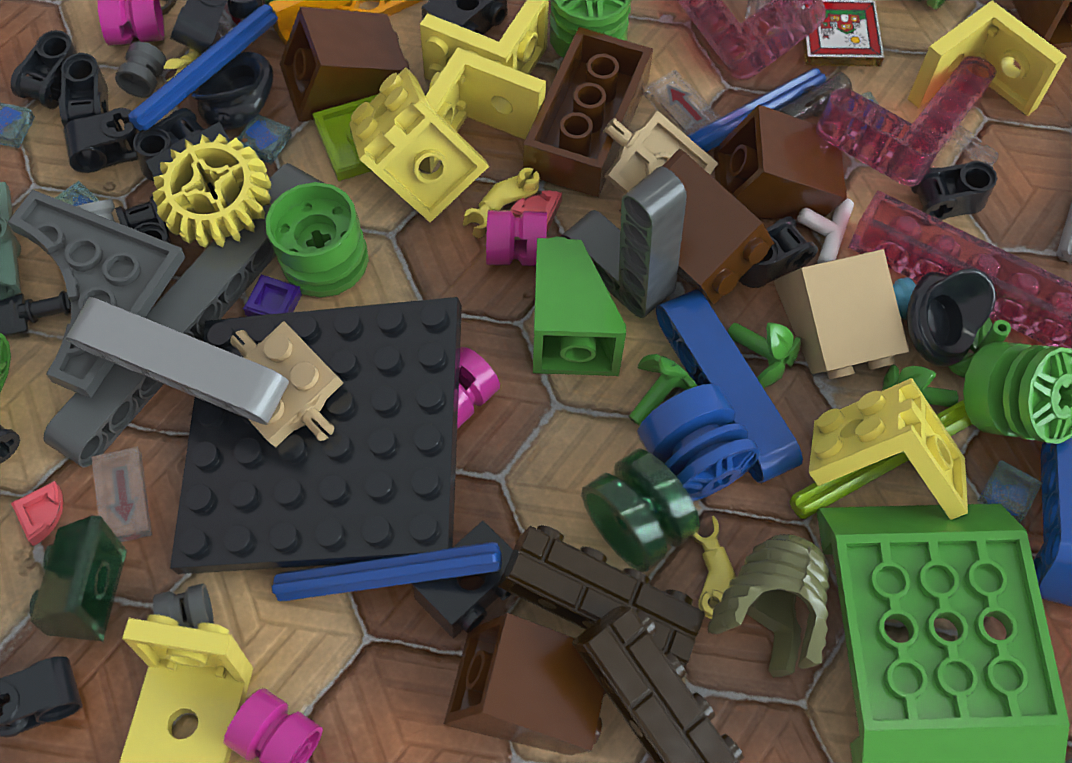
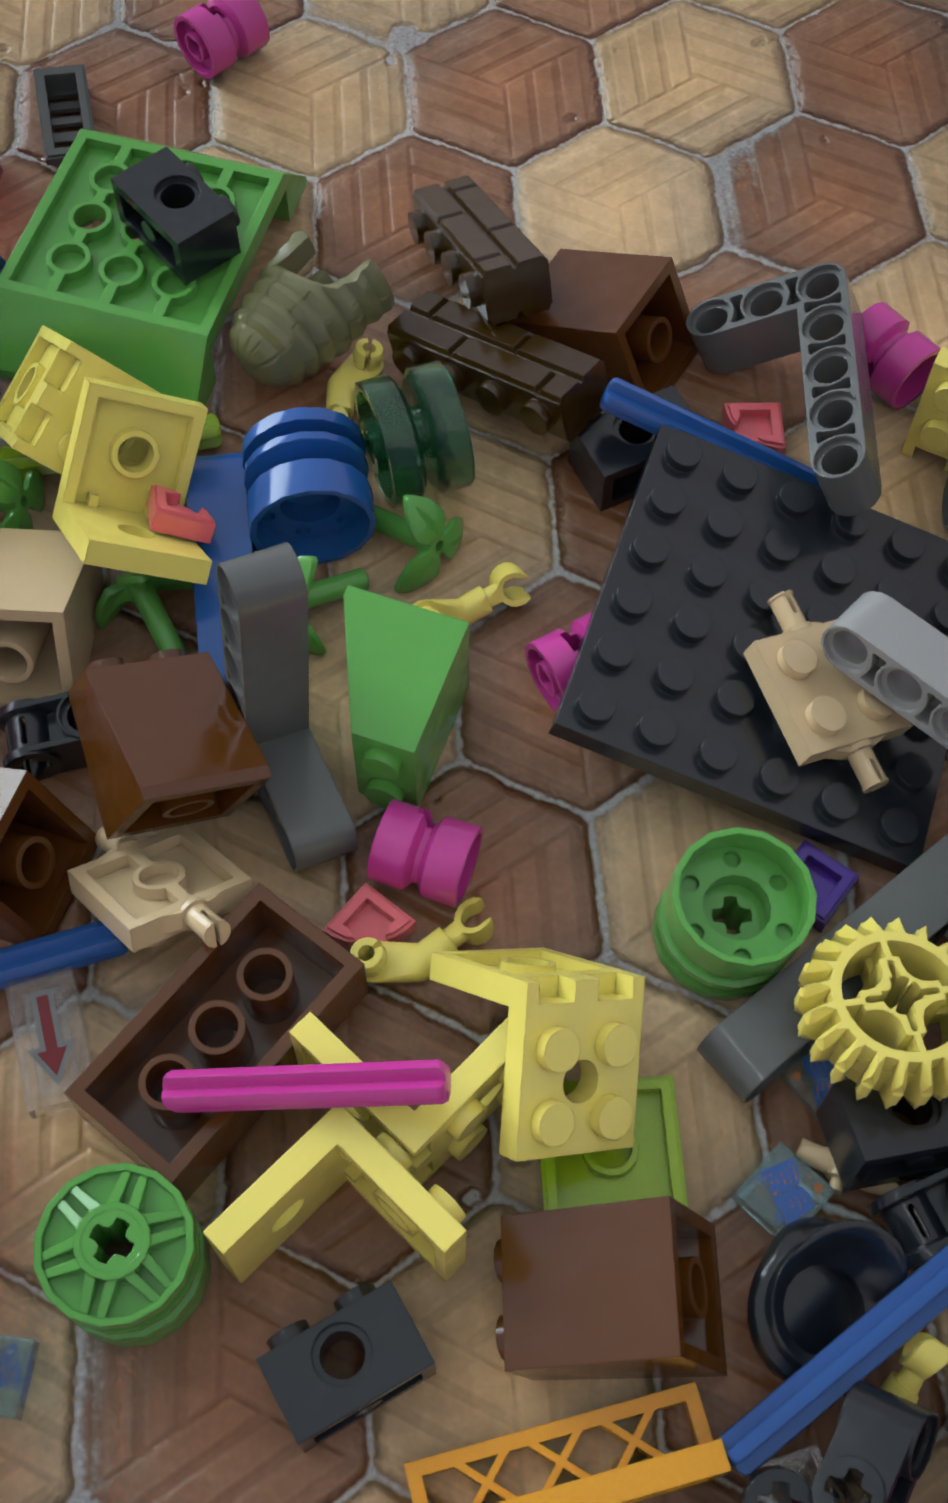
camera: 160 degrees left, 0 degrees up
none -> light yellow bracket [52,376,212,585]
none -> black brick [110,146,241,285]
none -> coral tile [146,484,216,544]
none -> dark pink axle [161,1059,452,1113]
none -> bright green plant [374,494,464,593]
none -> light yellow arm [412,562,531,626]
none -> dark grey beam [686,262,882,516]
none -> coral tile [721,402,786,455]

